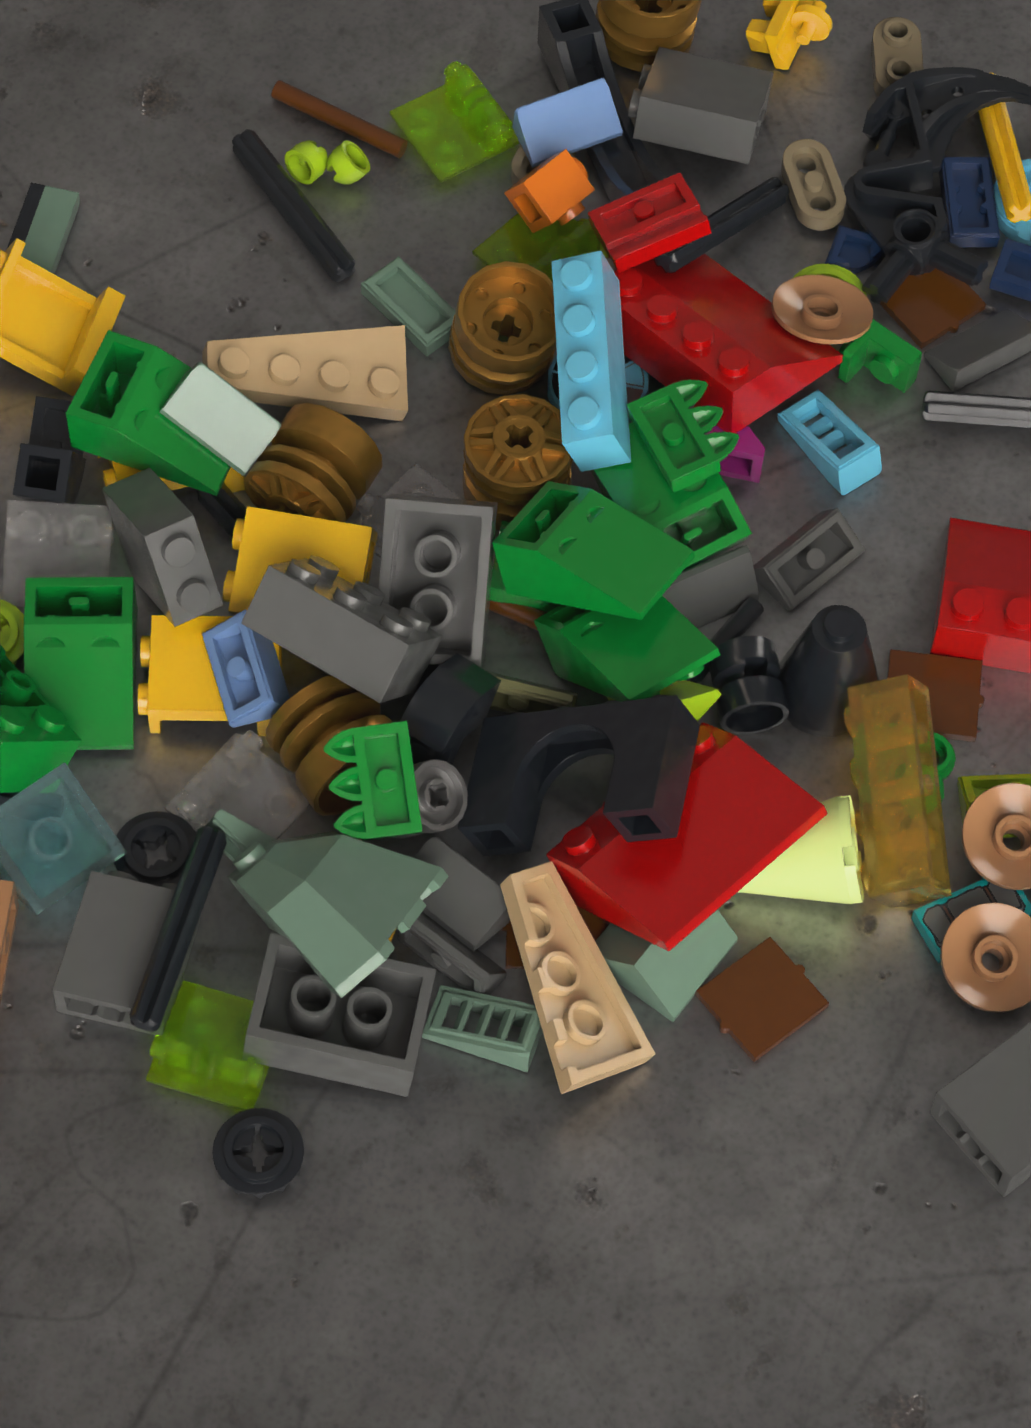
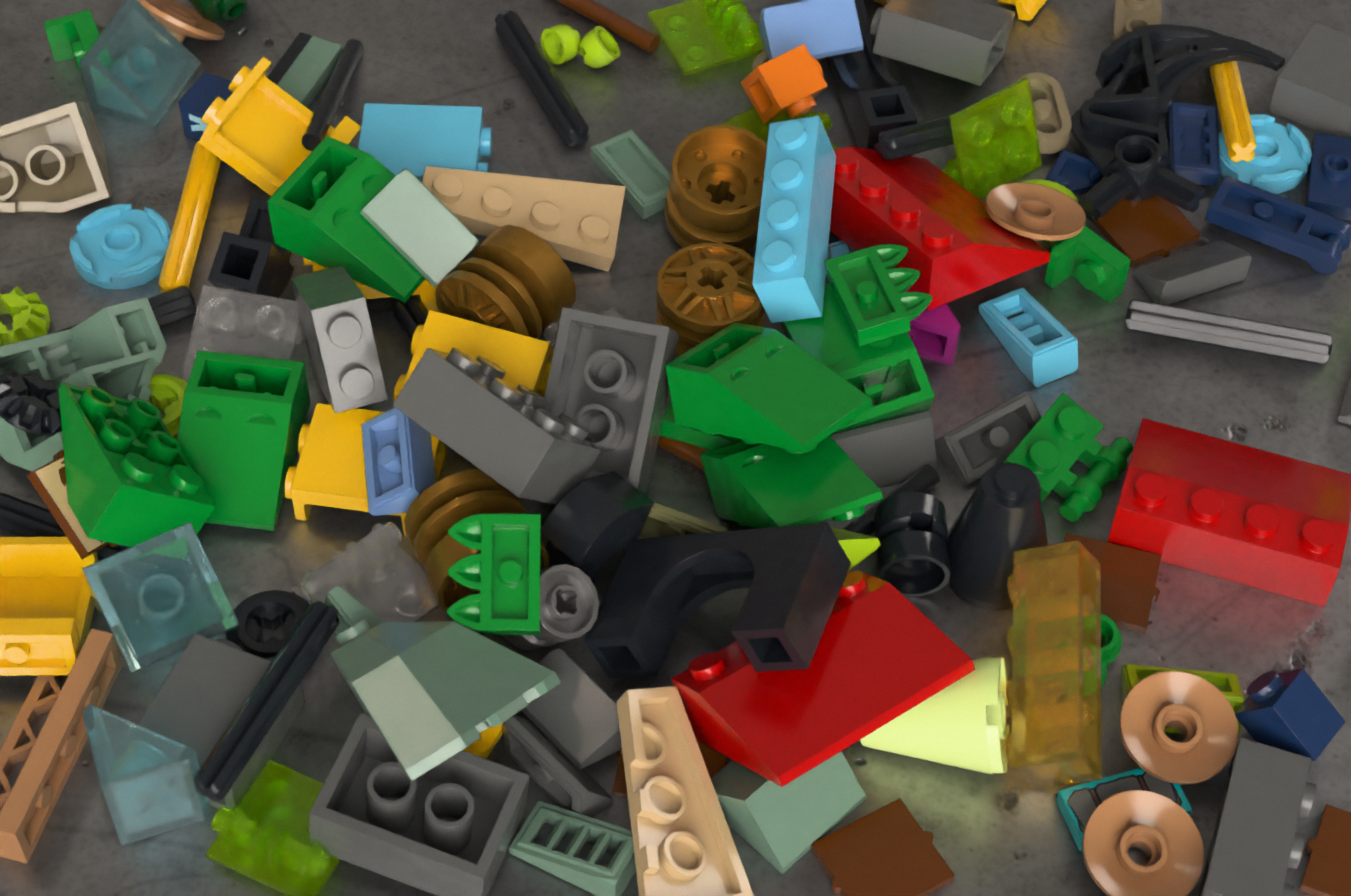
camera: 10 degrees right, 10 degrees down
red plate [587,172,712,274] -> none
none -> clear light blue slope [82,704,211,846]
none -> black bar [302,39,364,151]
none -> medium azure brick [358,103,493,181]
none -> clear neon green hinge [942,77,1042,199]
none -> green plate [1004,392,1133,522]

